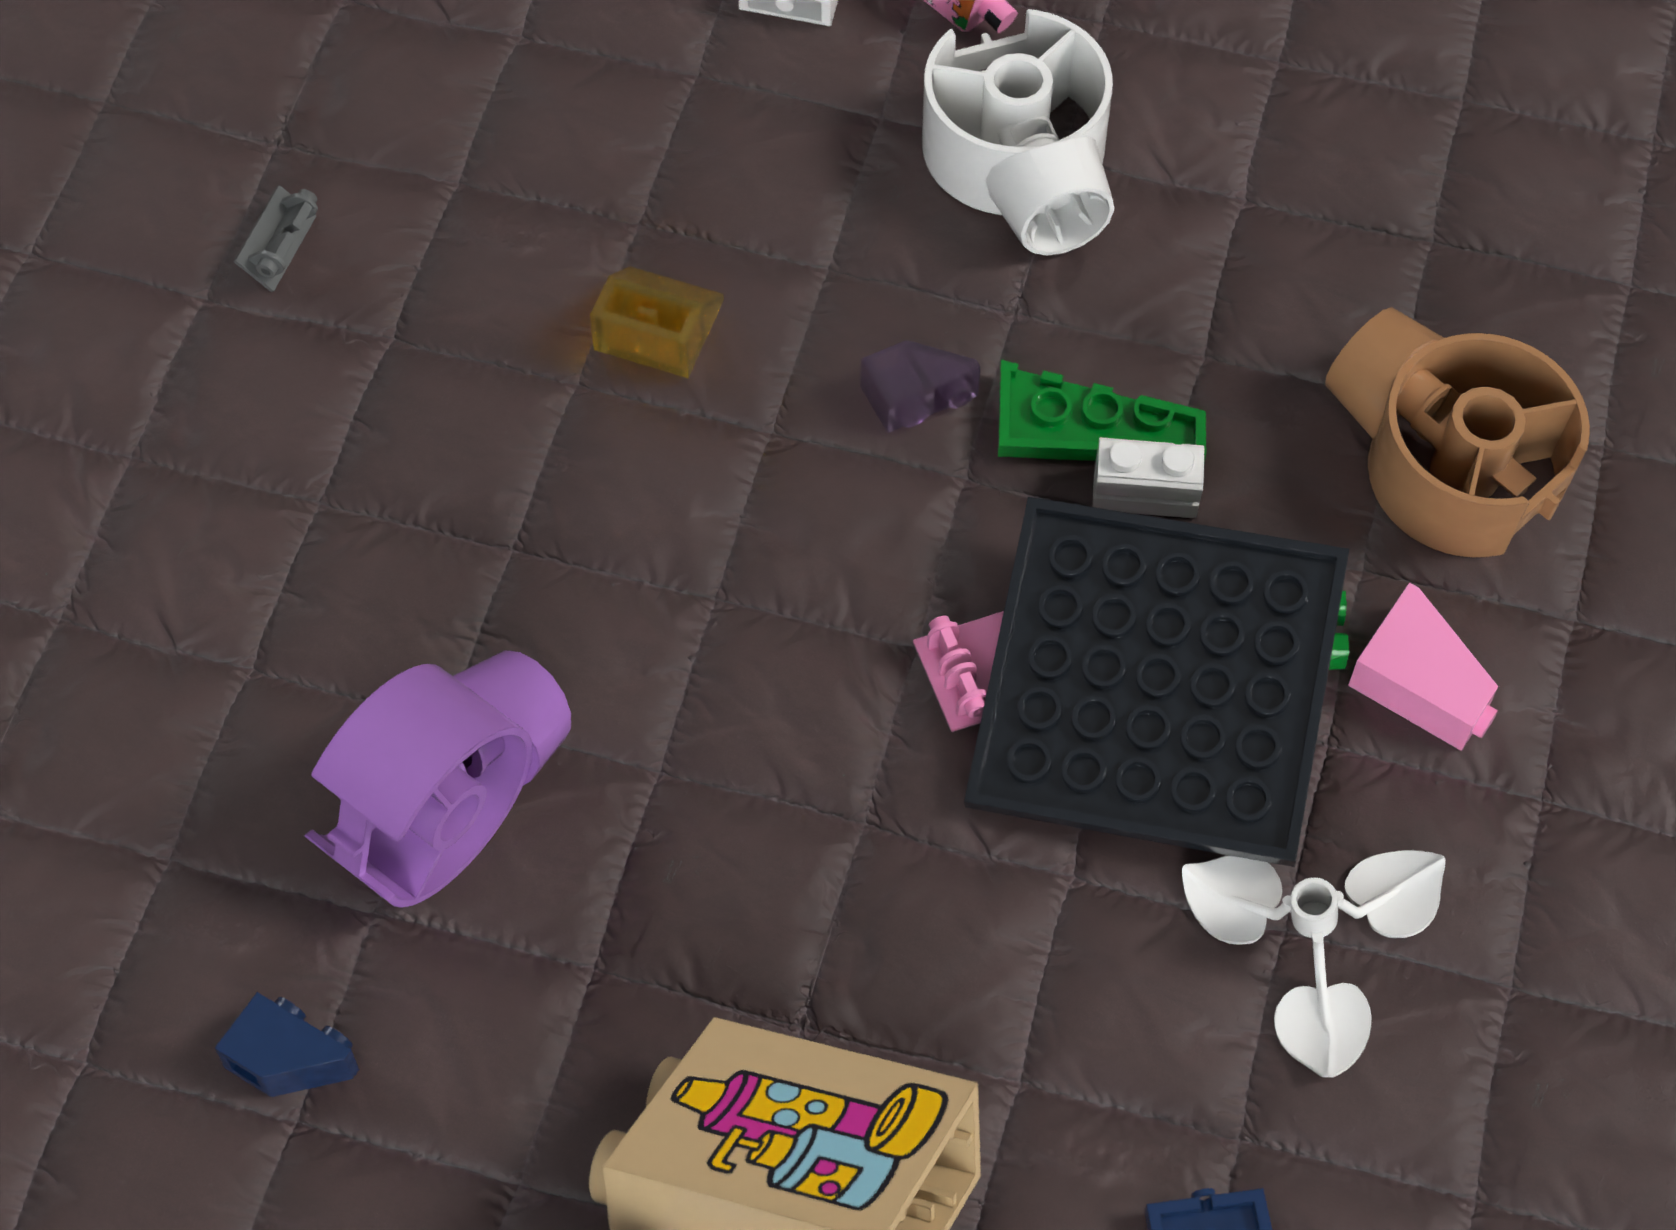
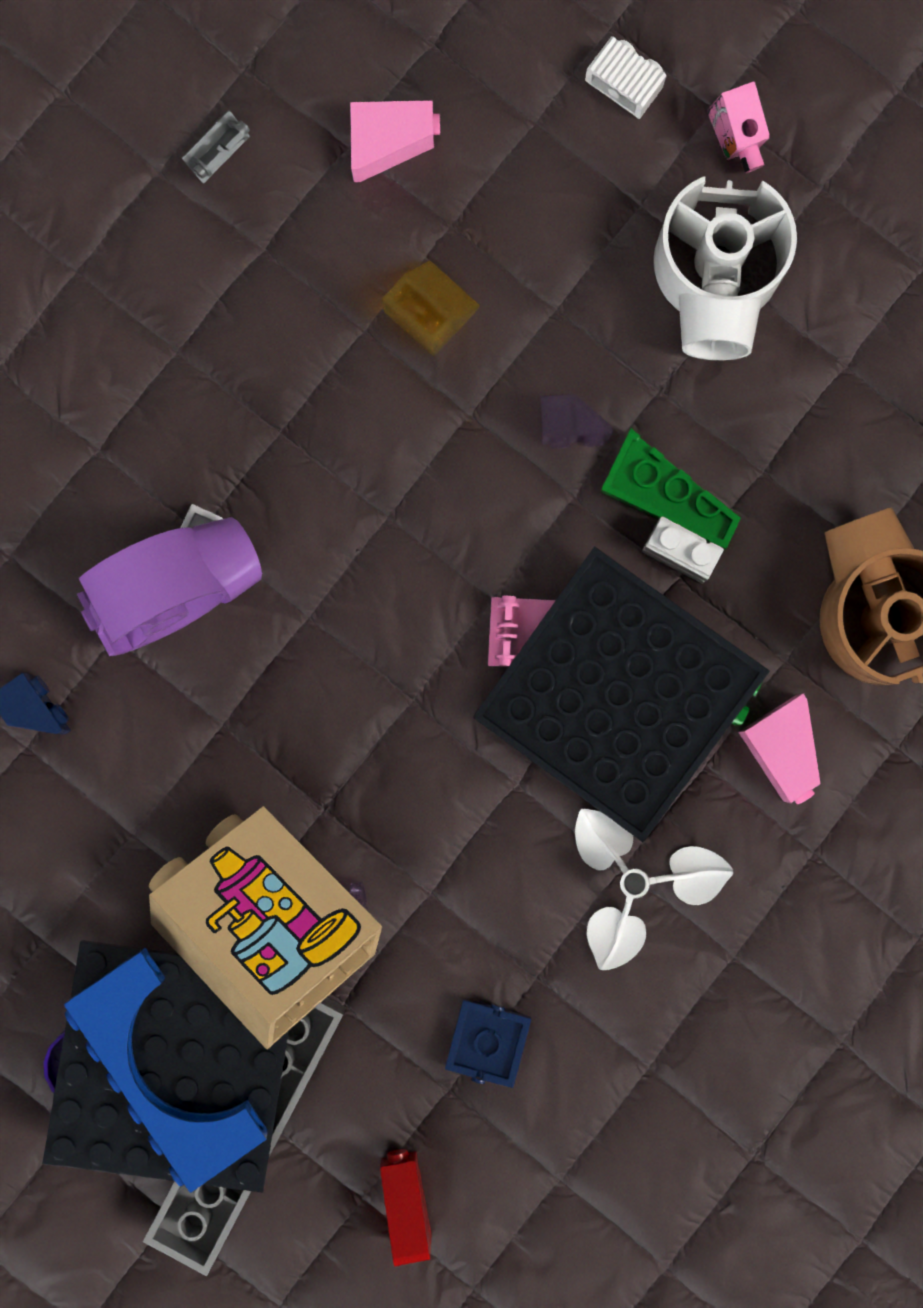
camera: 25 degrees right, 25 degrees up
none -> bright pink slope [350,101,440,182]

